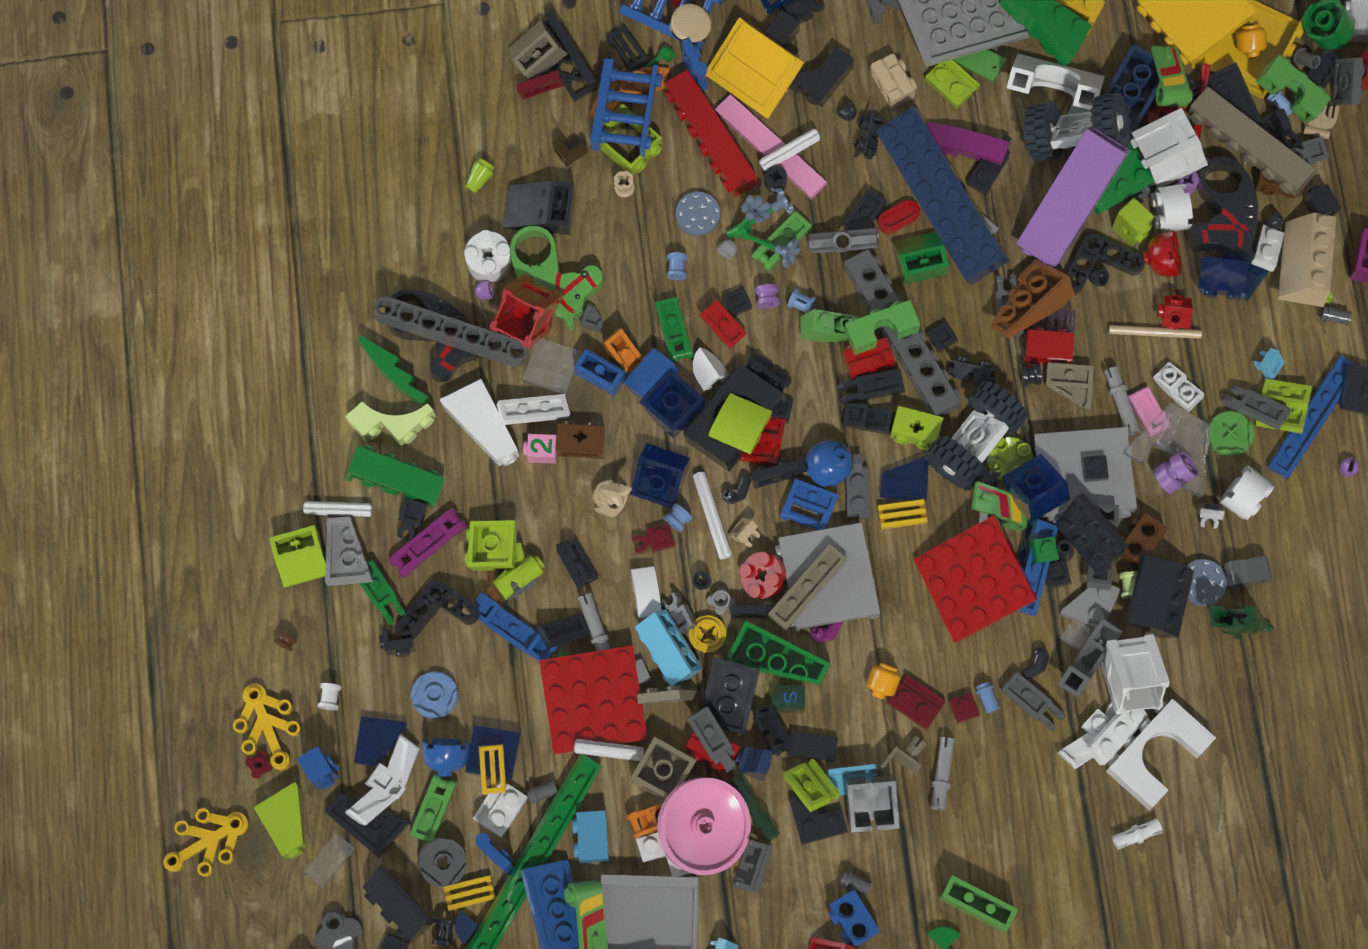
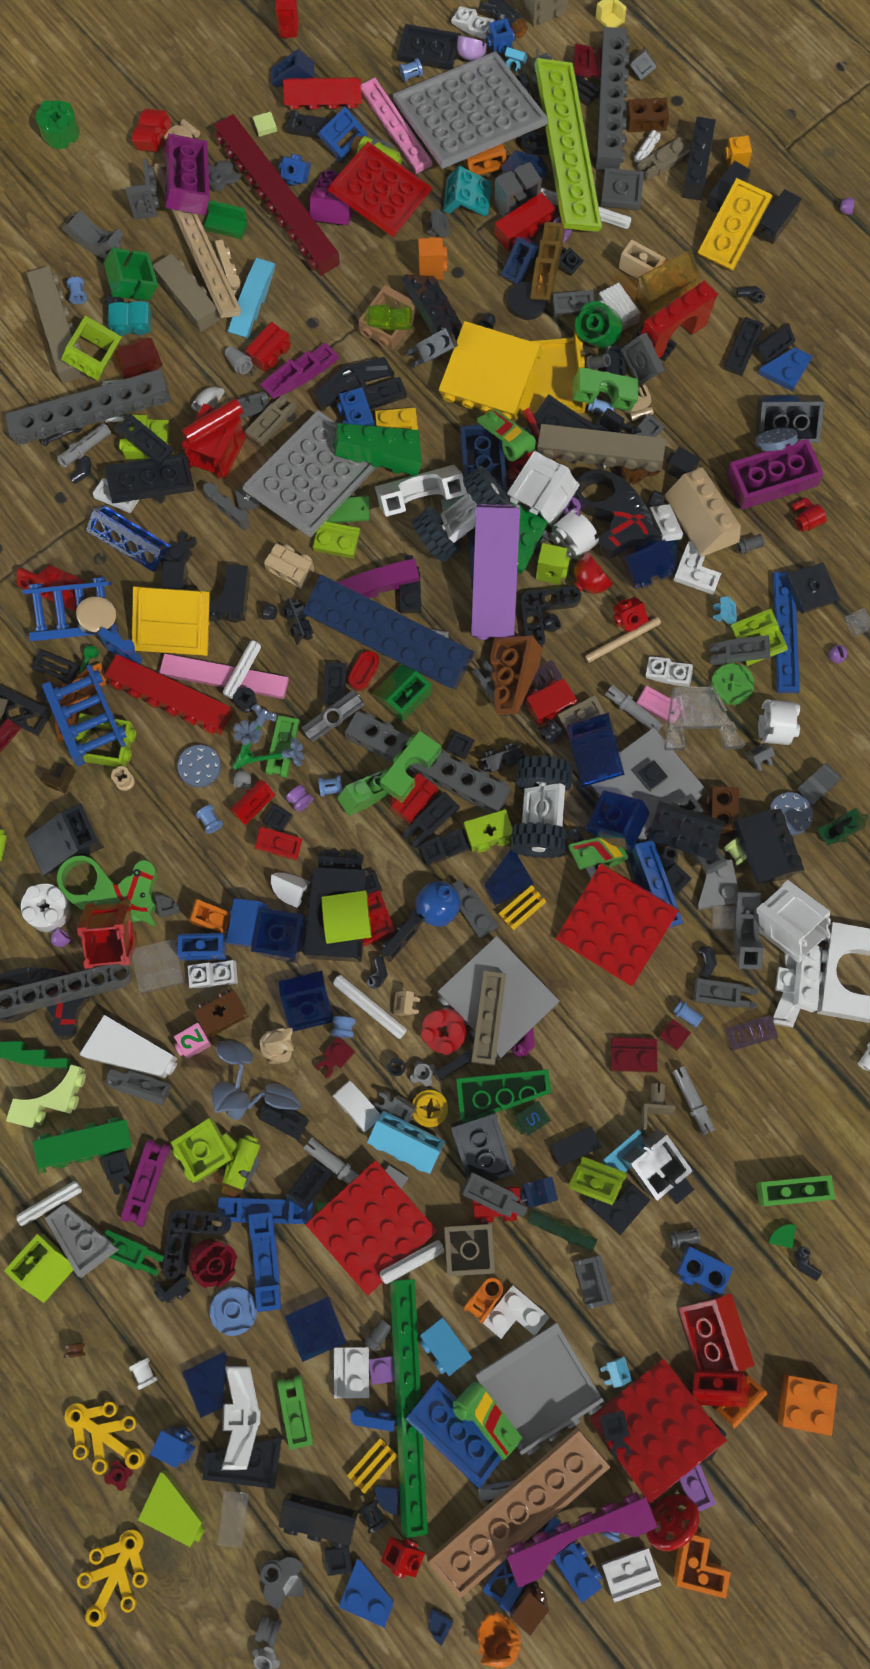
camera: 35 degrees left, 0 degrees up
dark grey plate [417,837,467,887] -> none
blue cylinder [422,738,470,776] -> none
yellow tile [479,744,507,795] -> none
white plate [497,394,570,425] -> none
dark tan wing [637,686,701,704] -> none
green plate [655,297,694,363] -> none
bright pink dish [657,777,751,875] -> none
black hinge [752,704,793,756] -> none
blue plate [780,479,839,531] -> none
light orange head [866,662,901,699] -> none
lime dish [986,436,1033,482] -> none
green plate [1030,537,1059,564] -> none
medium lavender wheel [1154,451,1199,494] -> none
light orange head [1236,23,1267,57] -> none
none -> dark grey hinge [106,1069,172,1105]
none -> white slope [188,960,238,988]
none -> dark red cylinder [189,1238,238,1288]
none -> sand blue plant [212,1040,301,1120]
none -> red plate [230,779,276,825]
none -> blue slope [248,1212,281,1312]
none -> medium lavender plate [369,1356,395,1385]
none -> clear blue slope [567,712,625,788]
none -> black tile [667,1178,695,1204]
none -> white plate [674,541,721,595]
none -> slope [725,1015,778,1051]

